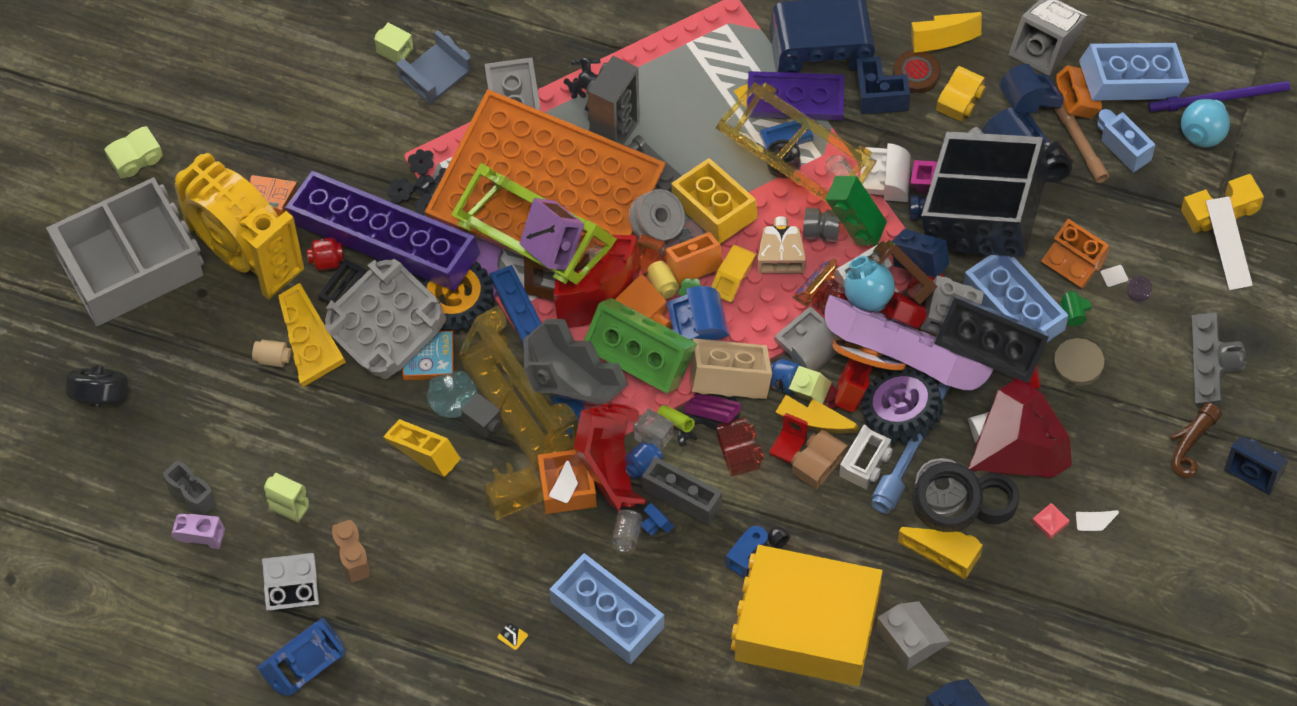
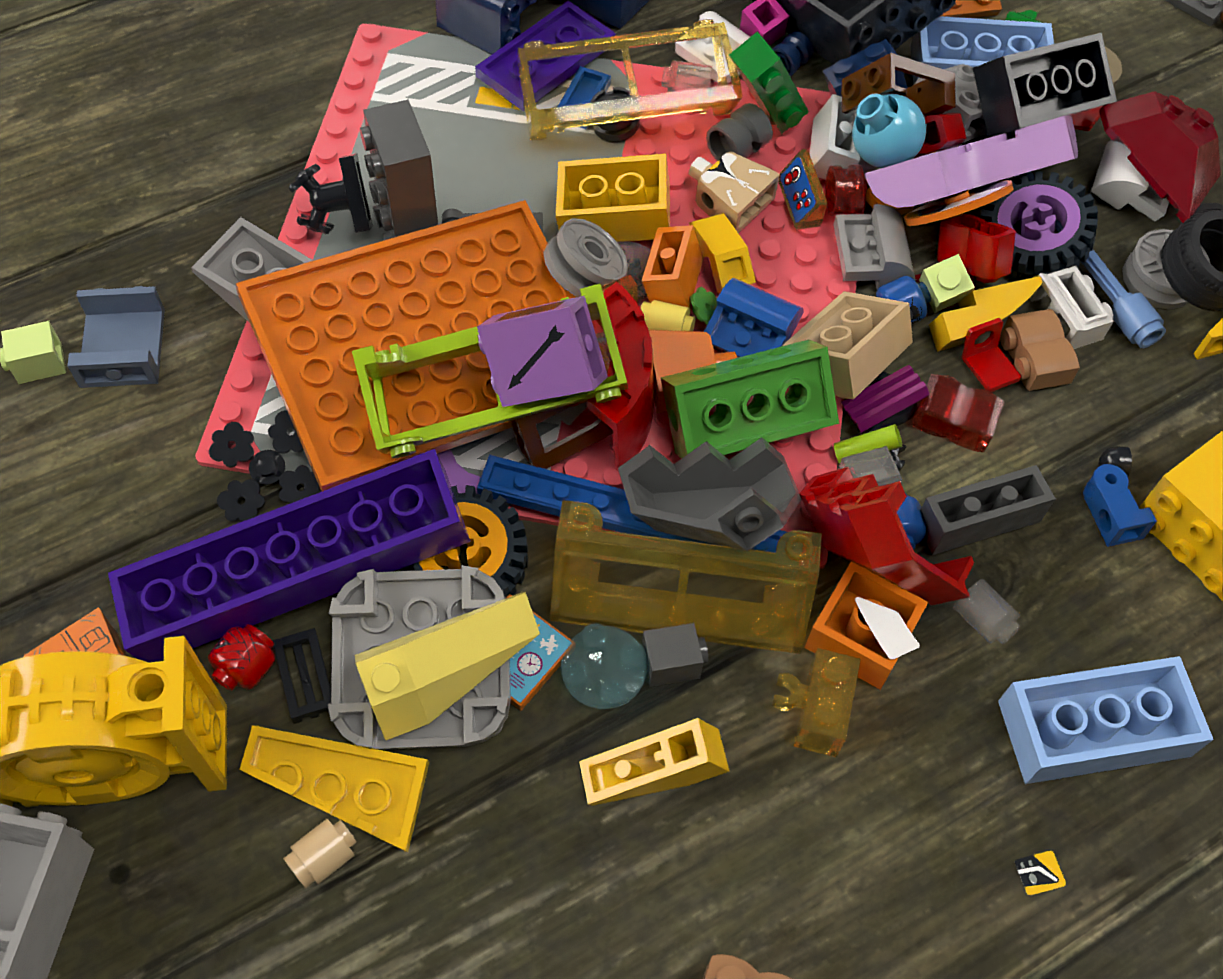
camera: 55 degrees left, 0 degrees up
blue tile [641,503,674,536] -> none
none -> light yellow wedge [355,592,540,740]

